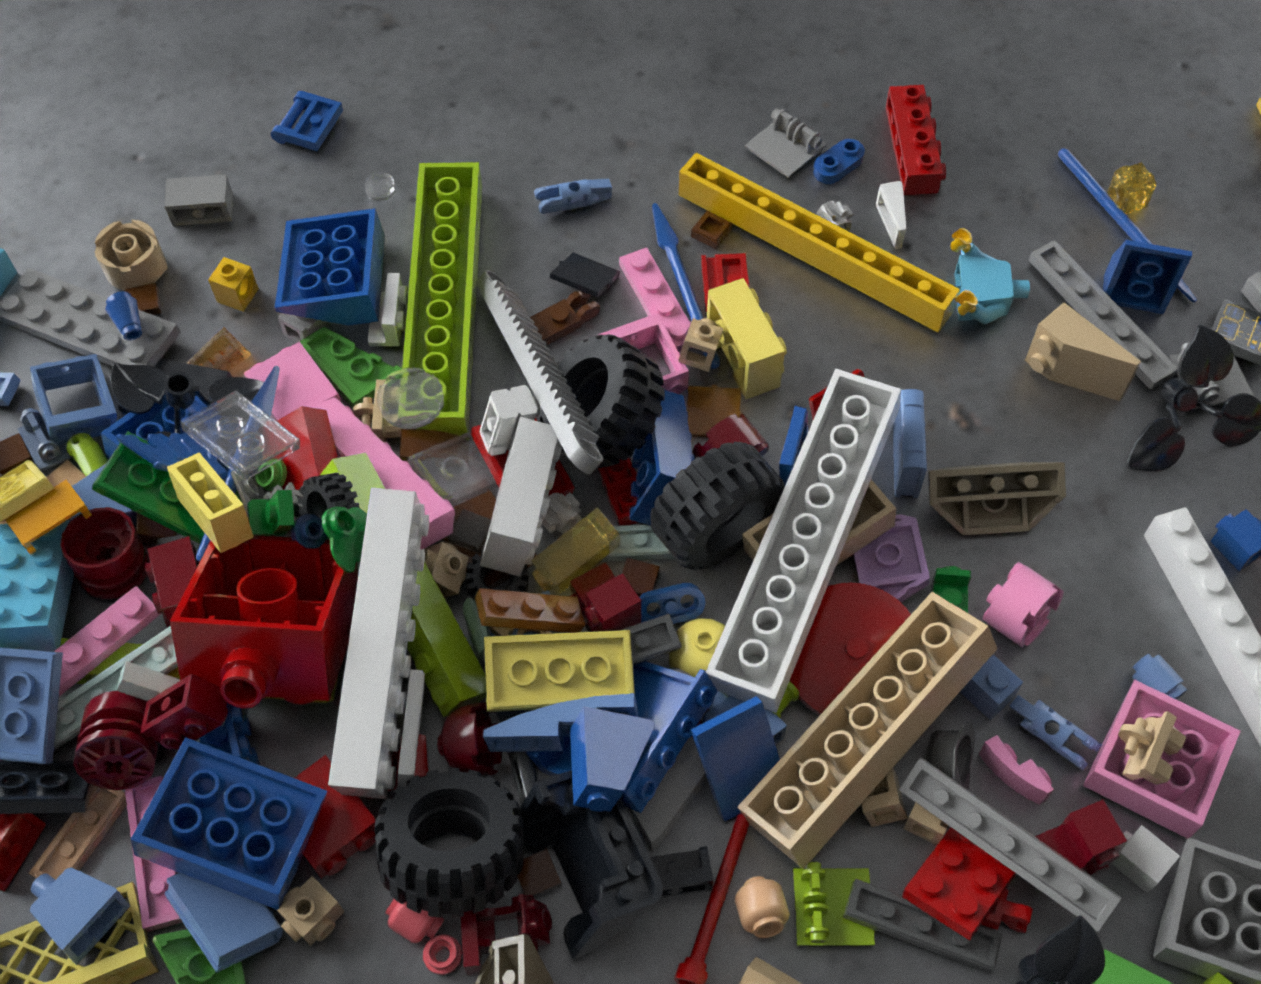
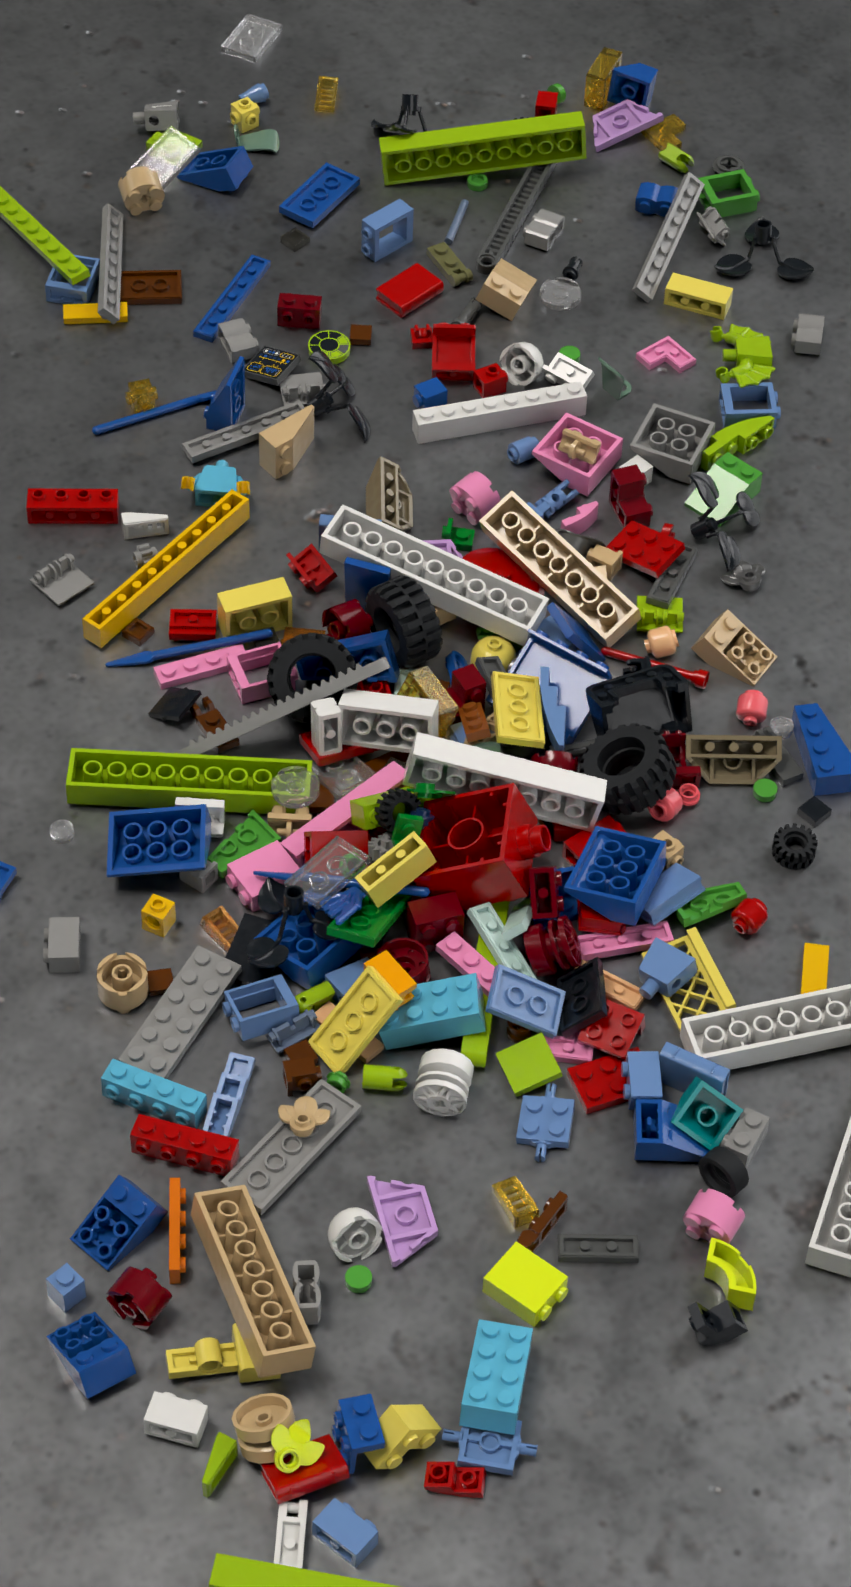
camera: 90 degrees left, 10 degrees down
blue cone [105,291,143,341] -> none
medium blue hinge [534,179,612,214] -> none
slope [570,707,654,812] -> none
tan brick [678,318,723,372] -> none
blue plate [813,139,865,184] -> none
light grey plate [899,757,1121,932] -> none

